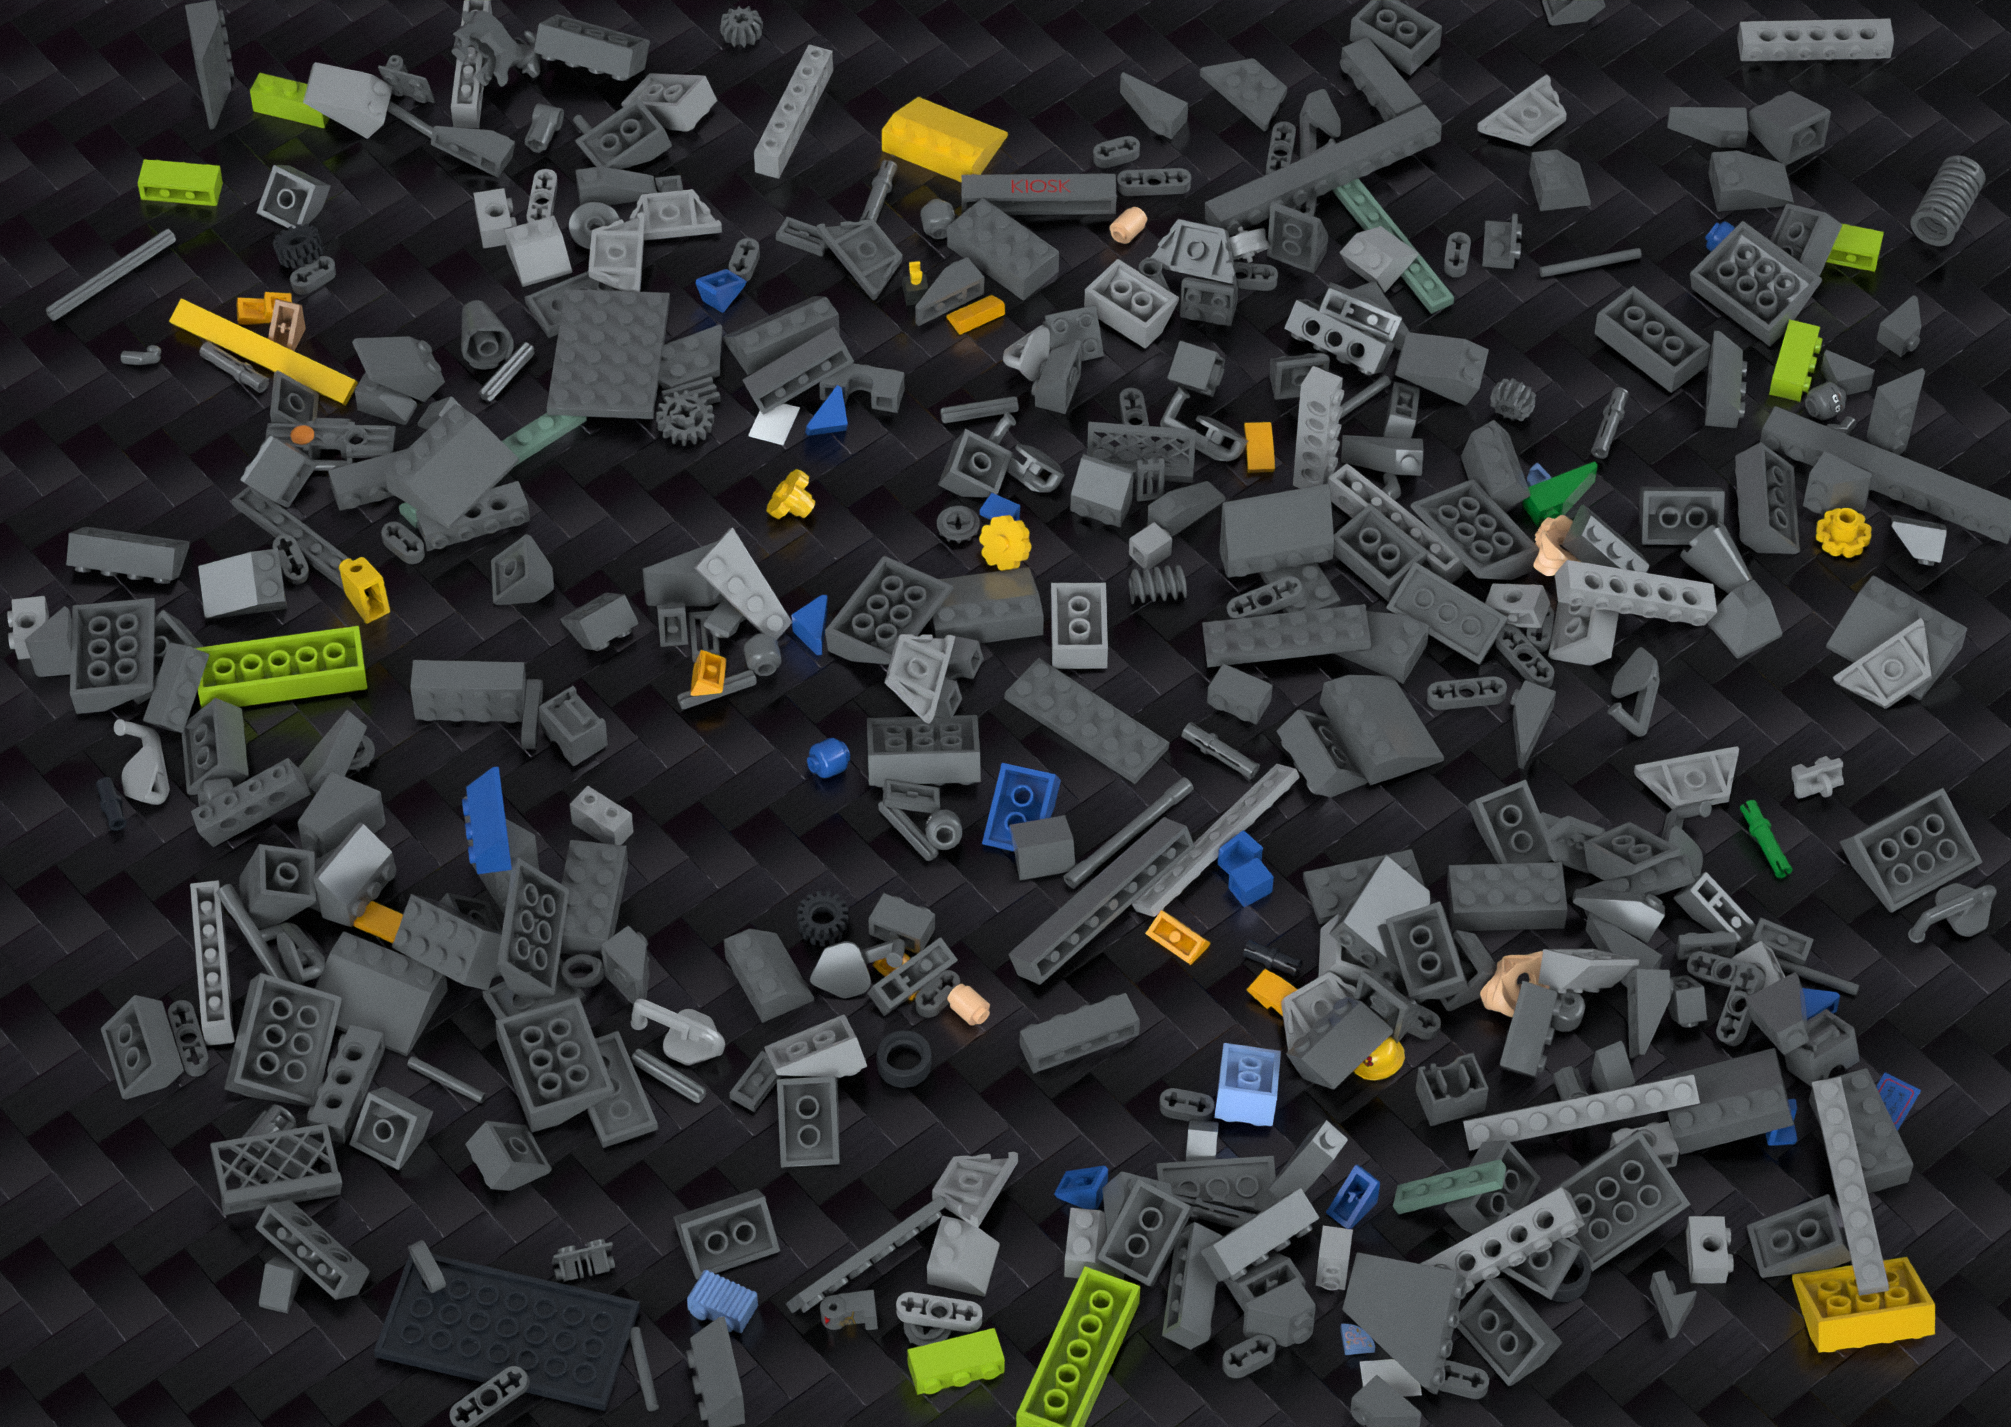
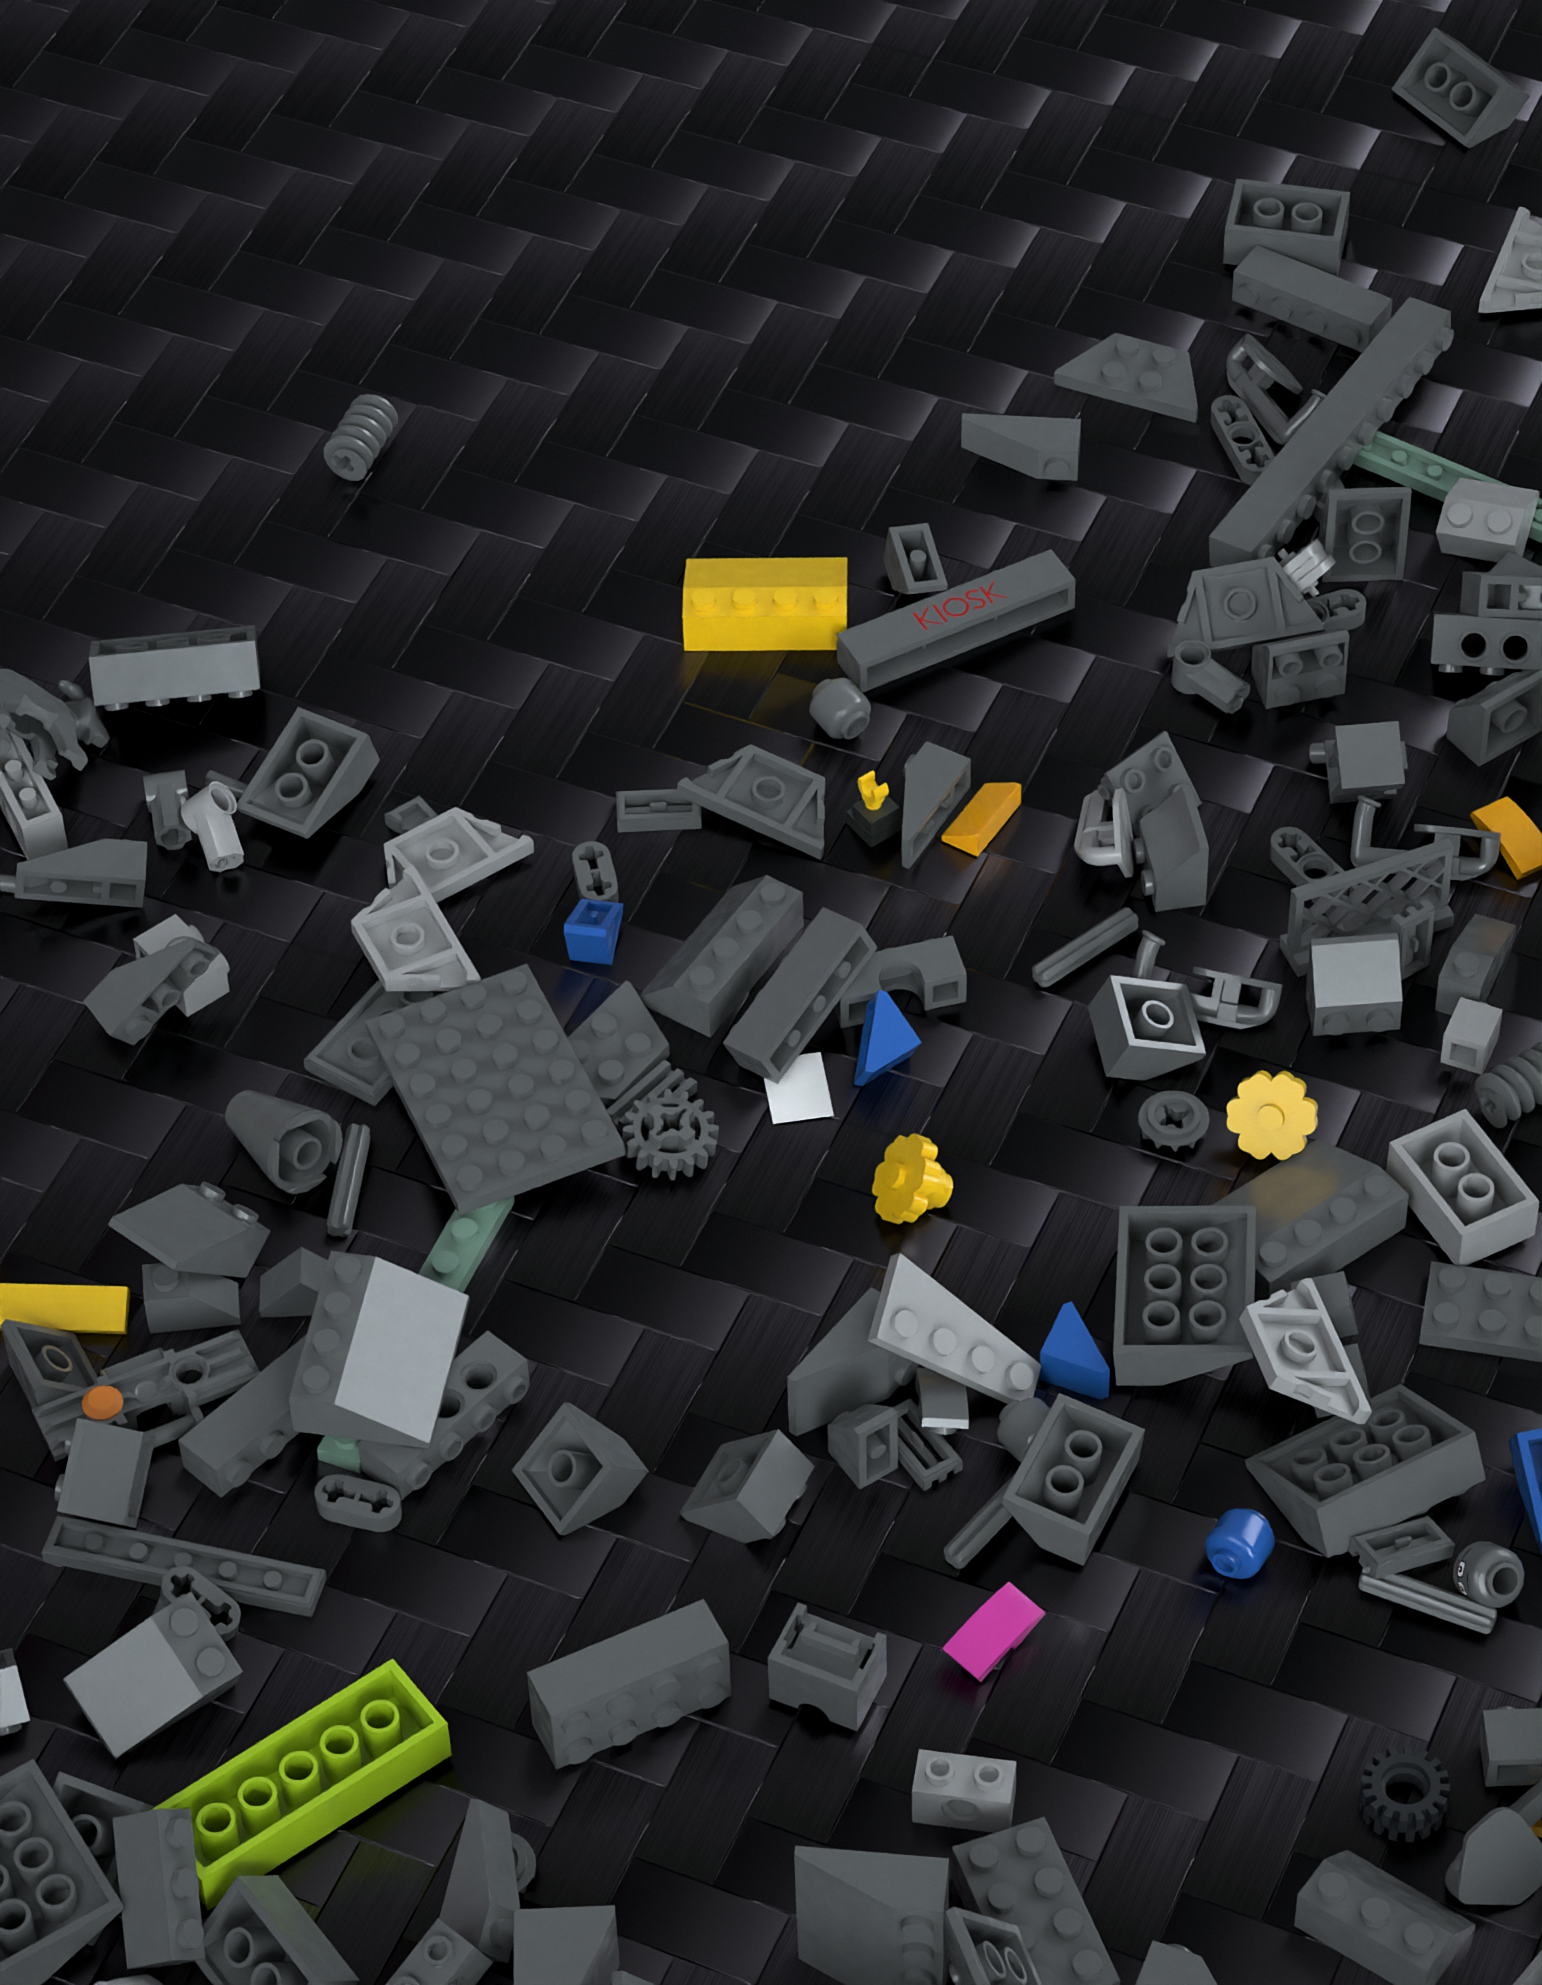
camera: 25 degrees left, 5 degrees down
yellow torso [339,557,390,624] -> none
blue slope [462,766,512,874] -> none
light grey slope [505,216,572,287] -> none
dark grey beam [521,679,543,749] -> none
light grey beam [527,169,558,223] -> none
dark grey dish [569,202,620,249] -> none
dark grey slope [576,166,657,206] -> none
light grey slope [621,74,717,131] -> none
light orange slope [690,650,726,696] -> none
dark grey gear [720,6,763,48] -> none
light grey brick [754,45,833,179] -> none
dark grey pin [859,160,897,222] -> none
dark grey brick [947,198,1059,301] -> none
blue panel [980,493,1020,521] -> none
light grey slope [1084,259,1179,348] -> none
dark grey beam [1093,136,1140,168] -> none
light nougat brick [1110,207,1147,244] -> none
dark grey beam [1117,168,1191,196] -> none
none -> dark grey slope [83,937,220,1045]
none -> light grey piece [180,781,244,872]
none -> dark grey slope [883,523,948,595]
none -> dark pink slope [942,1582,1046,1683]
none -> dark grey slope [1002,1393,1145,1566]

